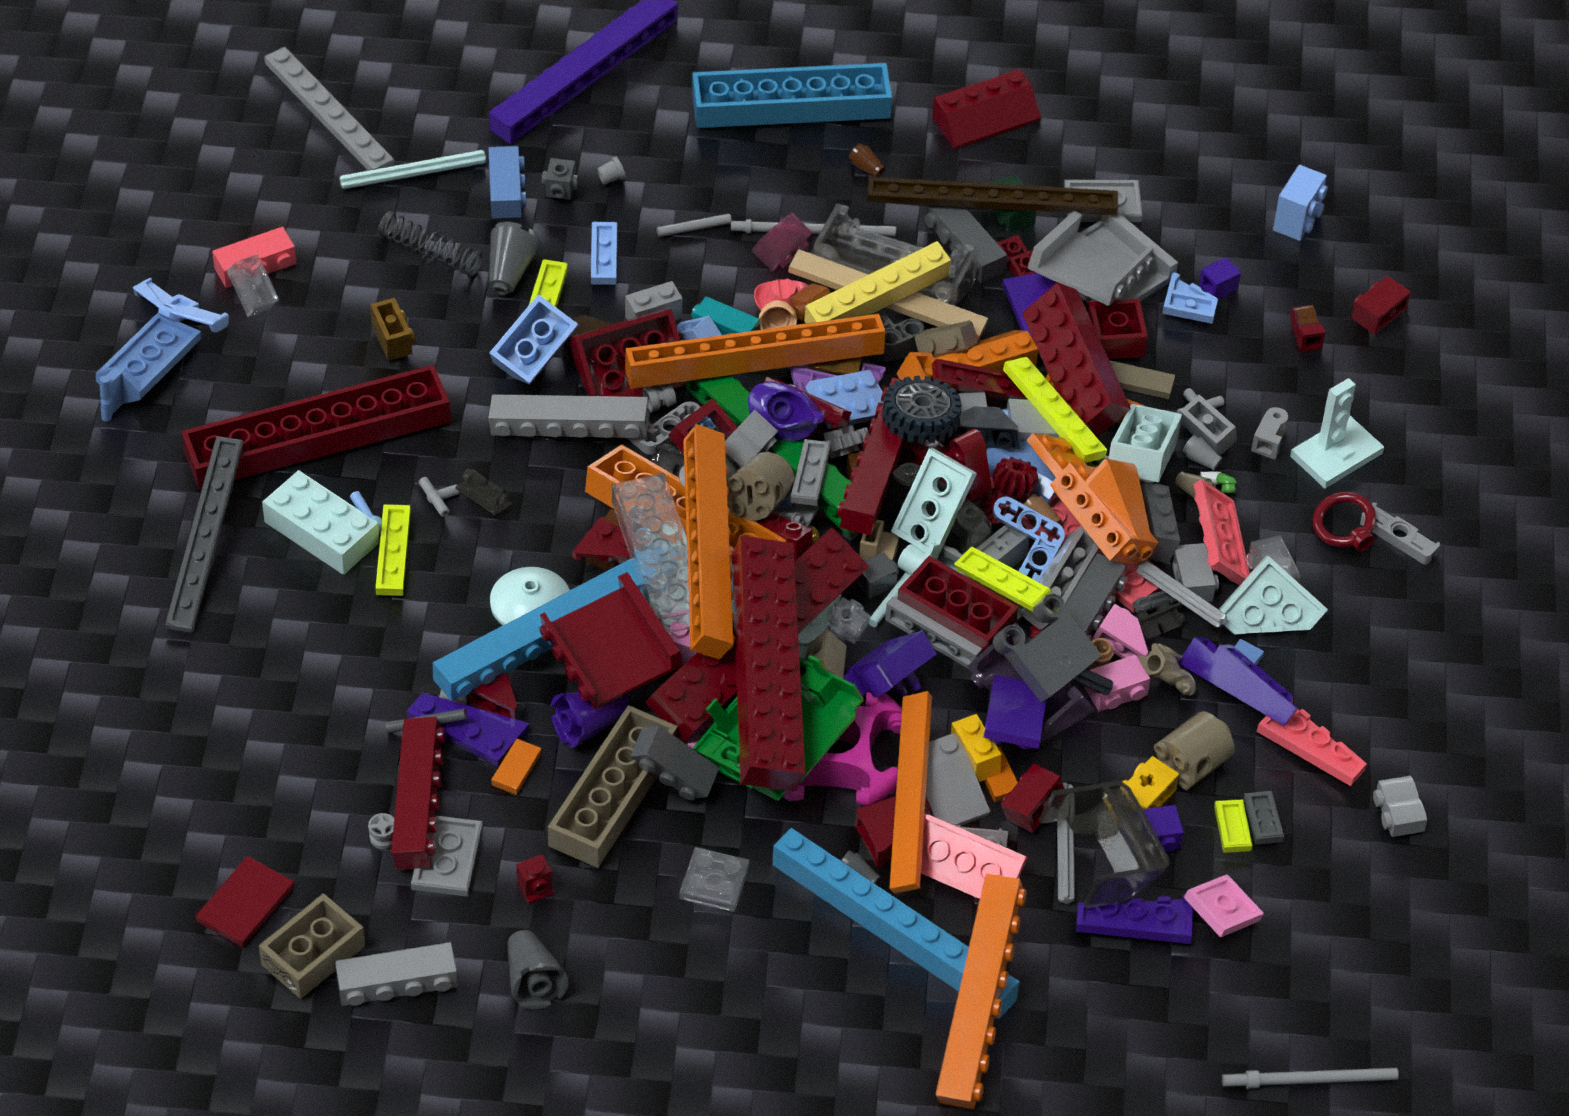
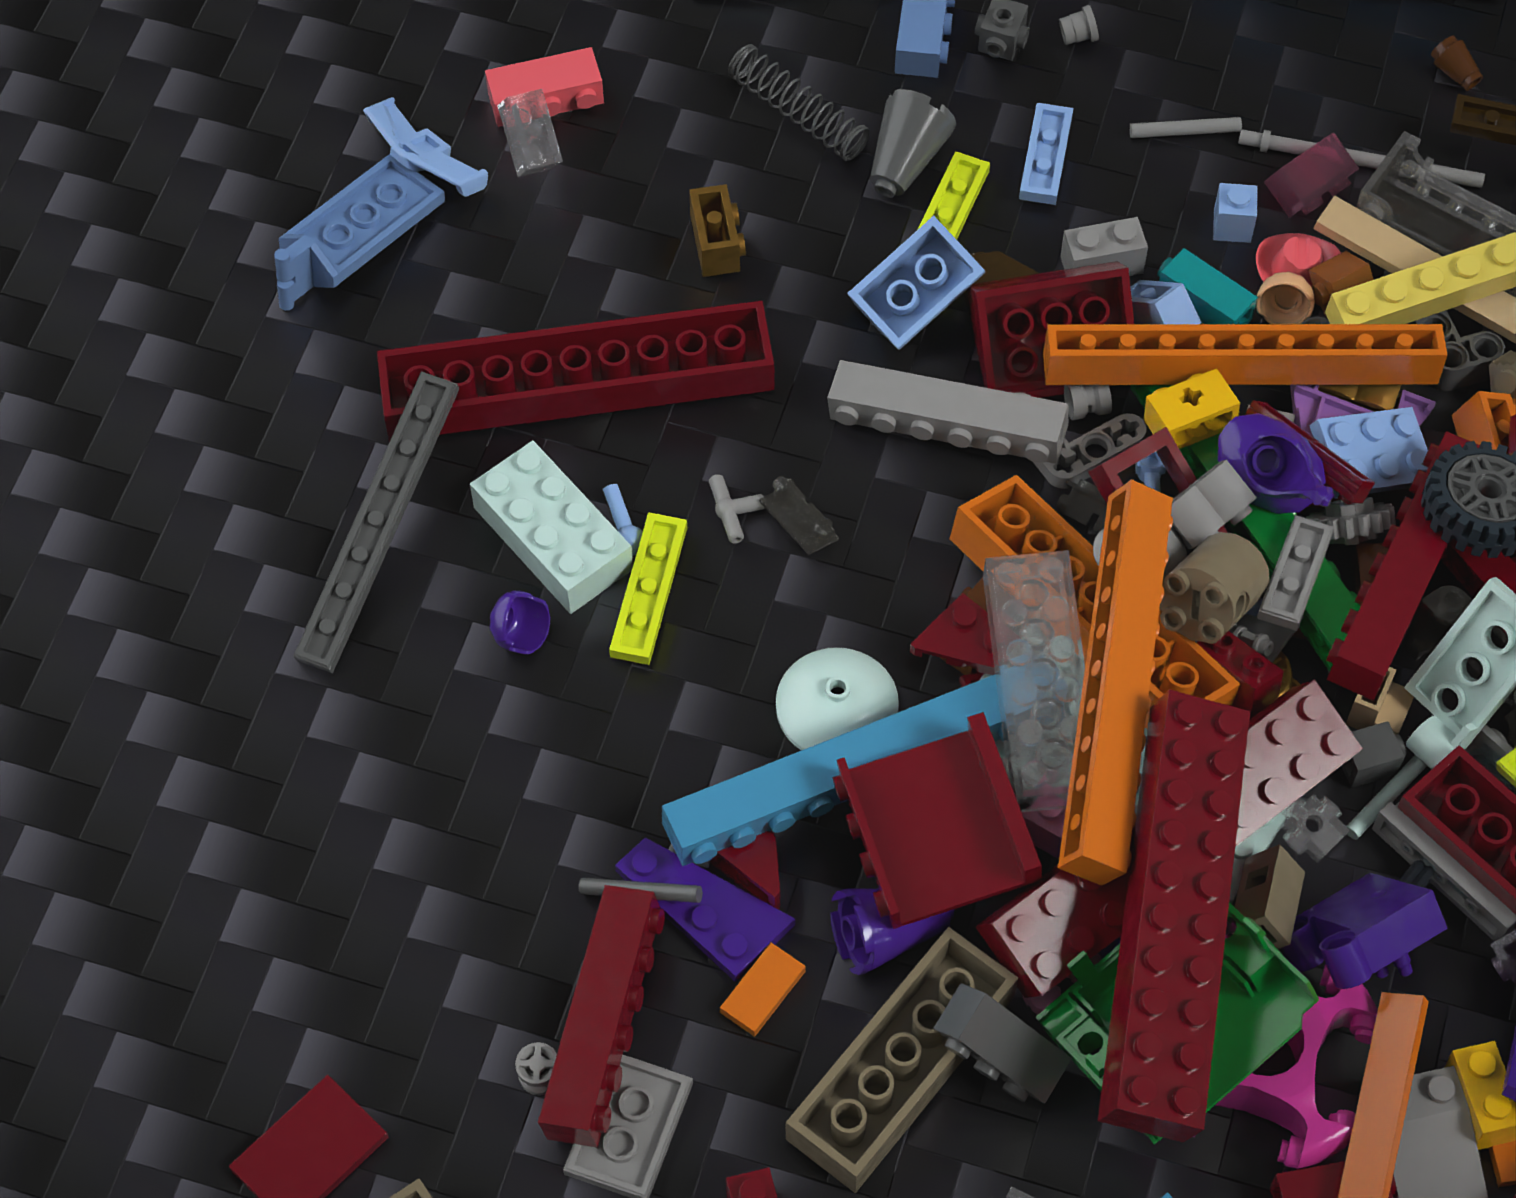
camera: 15 degrees right, 10 degrees up
none -> dark purple hair [489,590,551,655]
none -> yellow brick [1144,368,1240,449]
none -> light blue brick [1213,183,1257,243]

